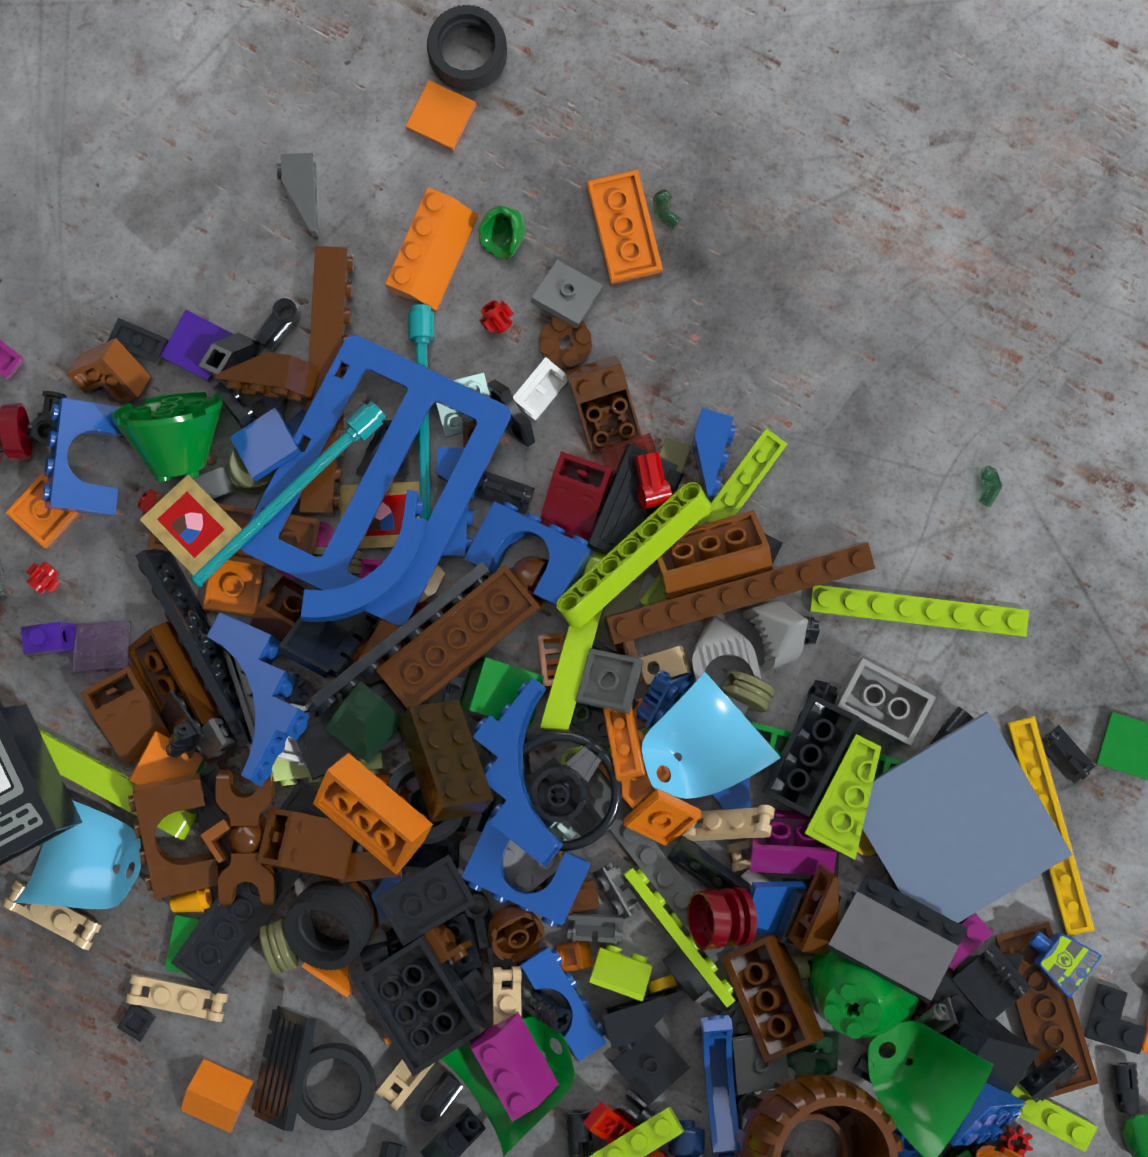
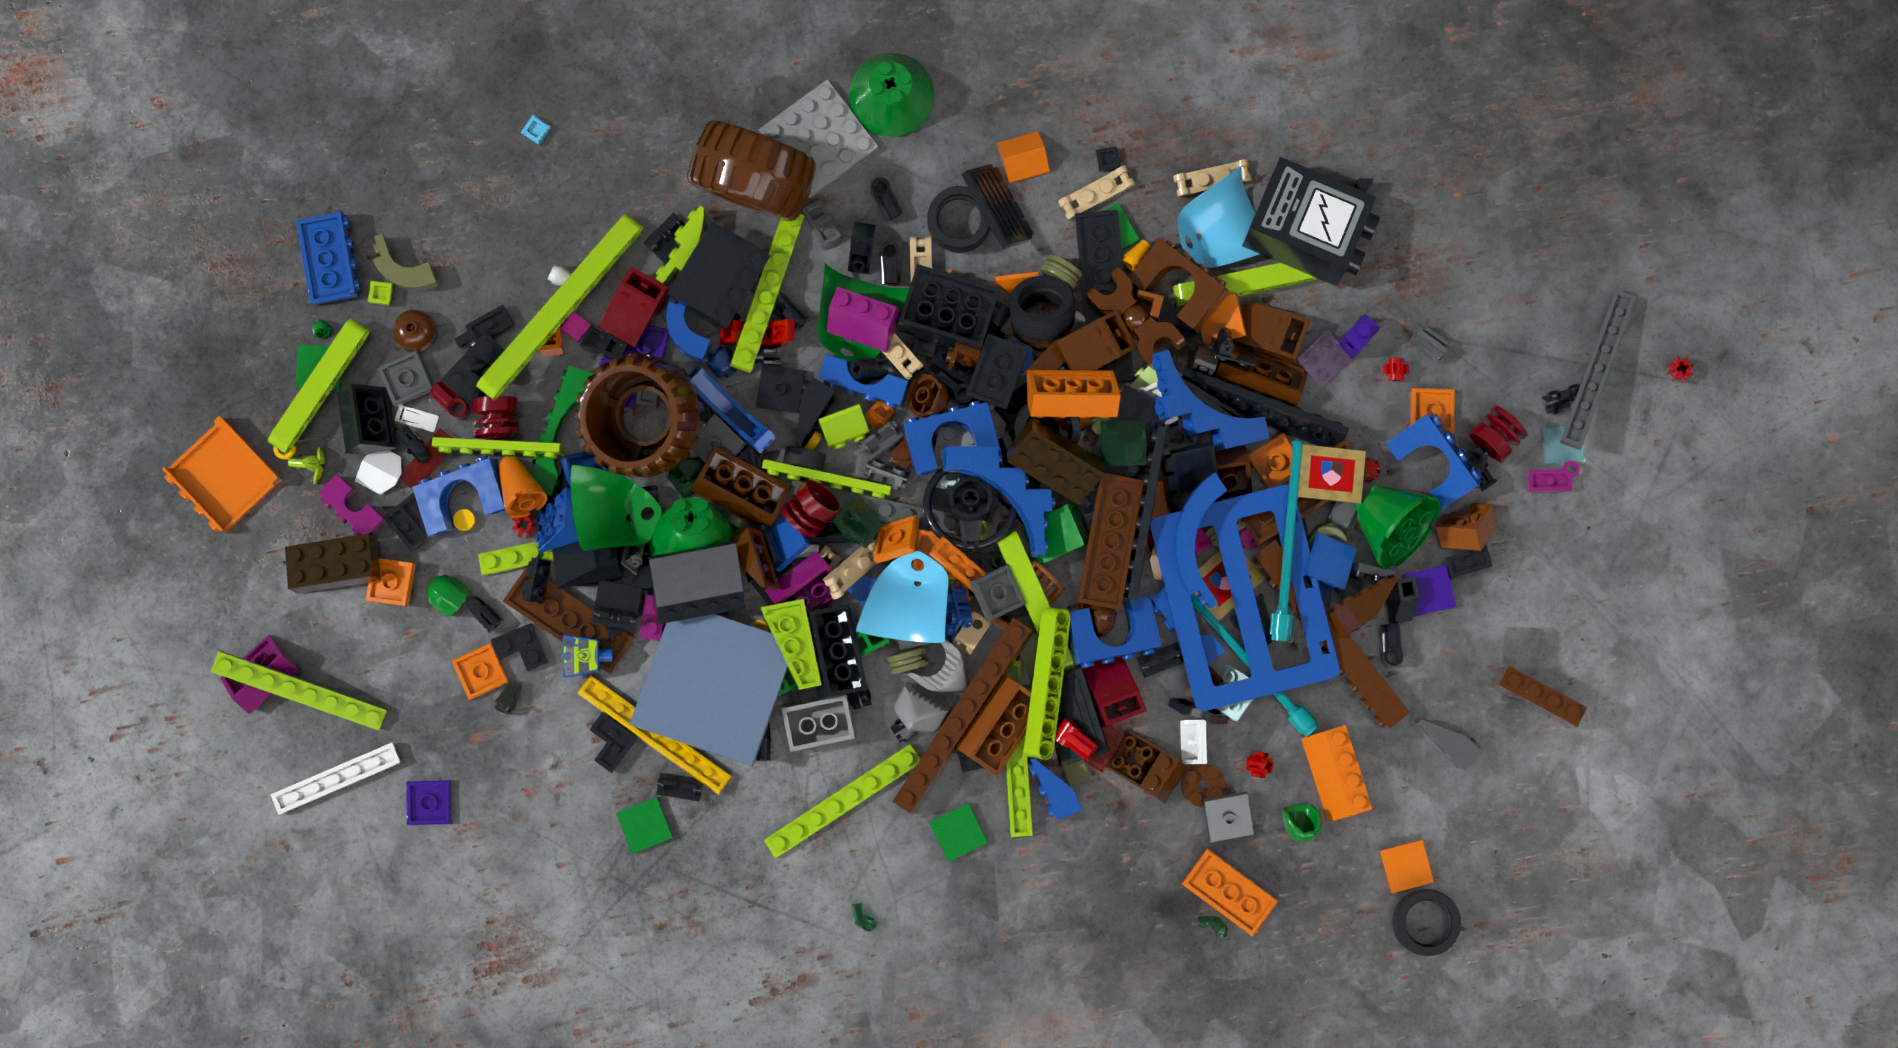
camera: 140 degrees right, 0 degrees up
none -> black plate [589,712,638,773]
none -> clear green slope [833,498,883,548]
none -> green tile [929,804,988,862]
none -> reddish brown arch [1490,666,1588,728]

